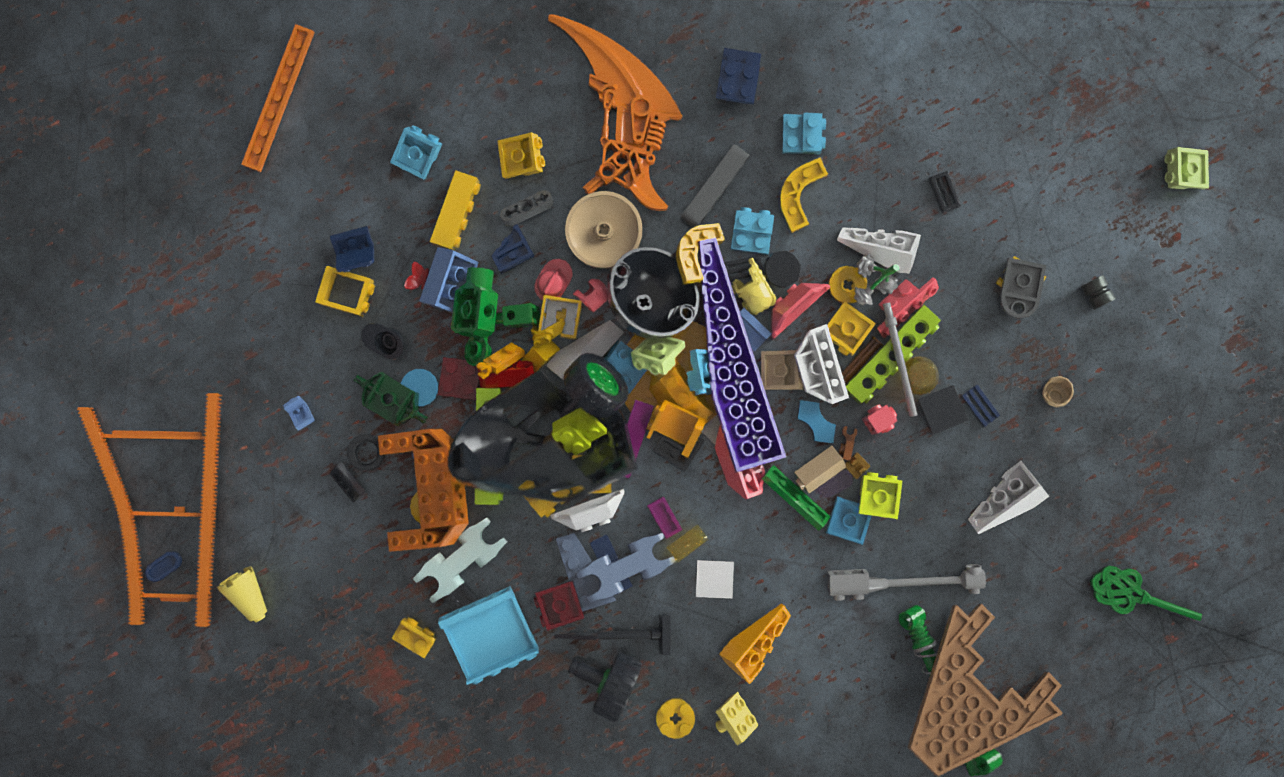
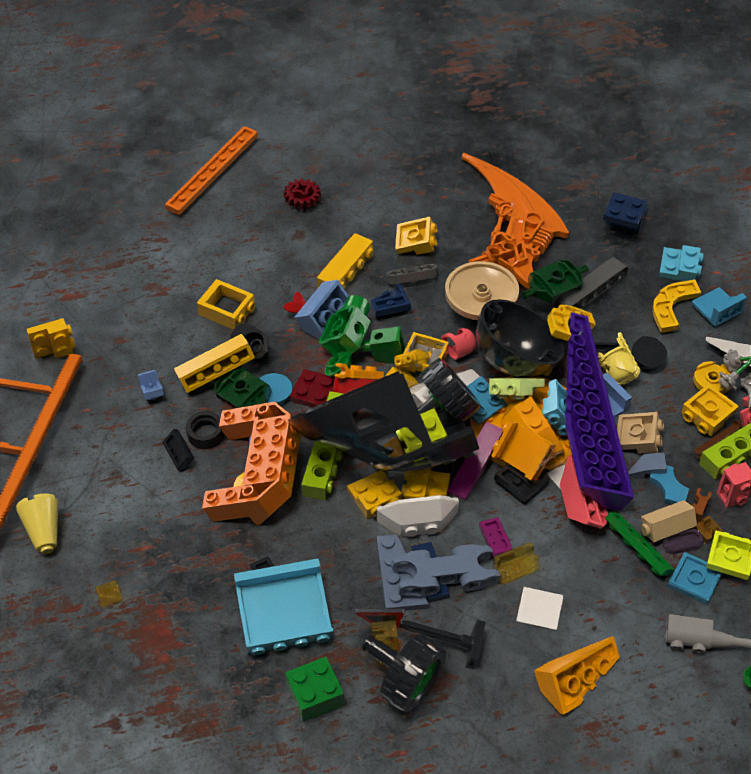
camera: 10 degrees right, 35 degrees down
dark blue bracket [330,226,374,272] -> none
medium azure plate [390,125,442,180] -> none
yellow bracket [391,617,437,658] -> none
light aqua piece [413,517,508,603] -> none
dark red plate [533,581,585,631] -> none
coral piece [535,259,573,300] -> none
yellow plate [656,698,695,739] -> none
light yellow plate [715,692,758,745] -> none
medium azure plate [730,207,774,255] -> none
coral wedge [770,283,831,340] -> none
white wedge [794,324,849,404] -> none
none -> yellow plate [26,318,76,358]
none -> clear yellow slope [95,580,122,607]
none -> yellow brick [174,334,255,393]
none -> dark red gear [283,178,321,210]
none -> green brick [285,656,344,722]
none -> clear yellow hinge [371,620,398,665]
none -> dark green plate [521,260,589,304]
none -> sand blue slope [628,453,667,478]
none -> dark azure bracket [692,287,747,327]

